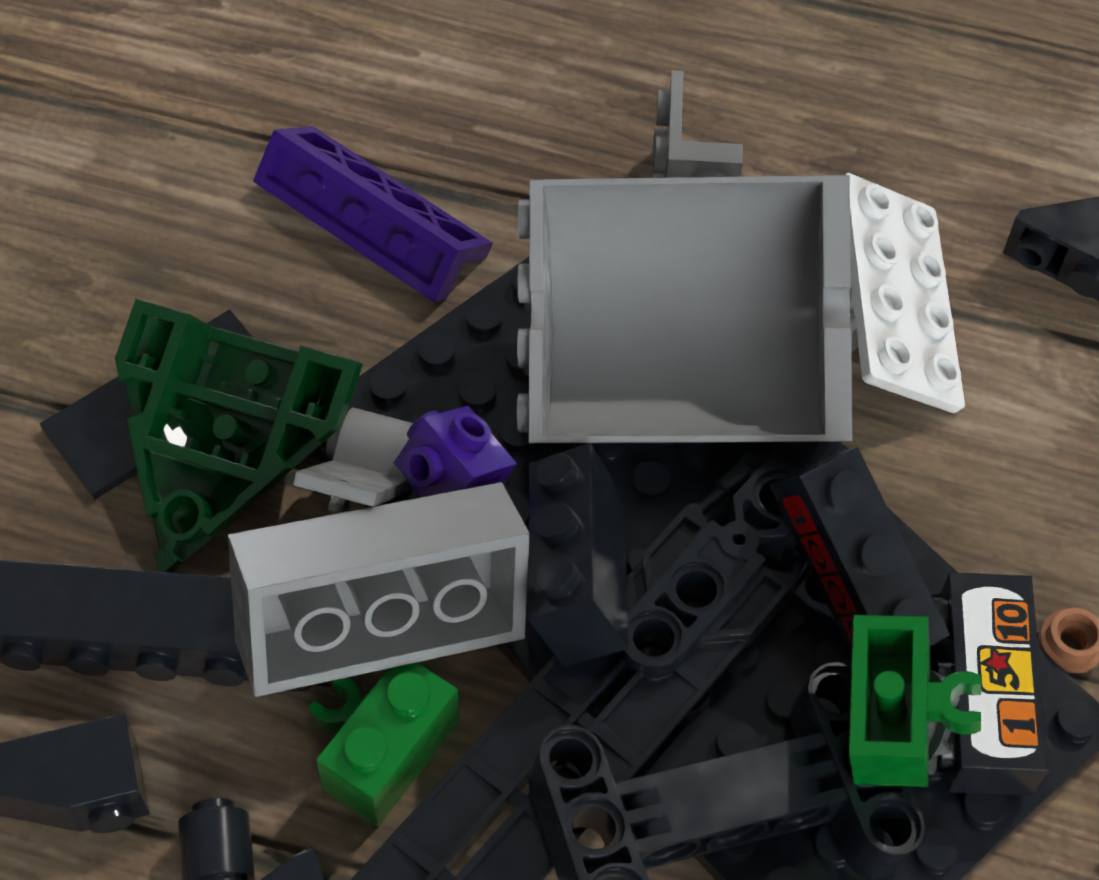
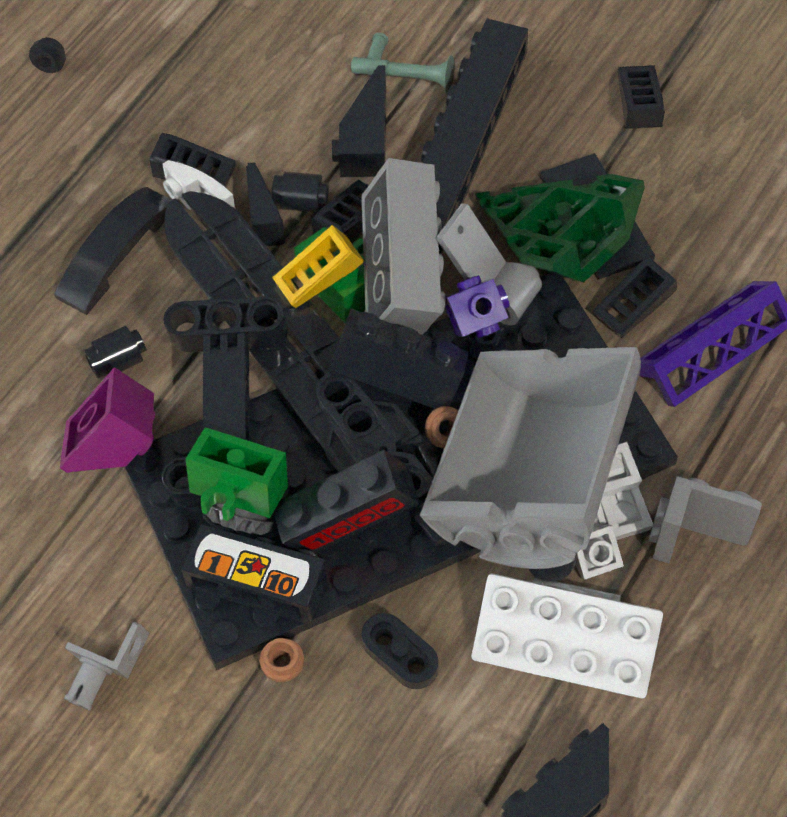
camera: 110 degrees right, 0 degrees up
none -> yellow slope [272,225,364,308]
none -> black slope [311,179,369,243]
none -> black plate [362,613,439,689]
none -> nougat plate [425,406,459,449]
none -> black slope [592,256,677,338]

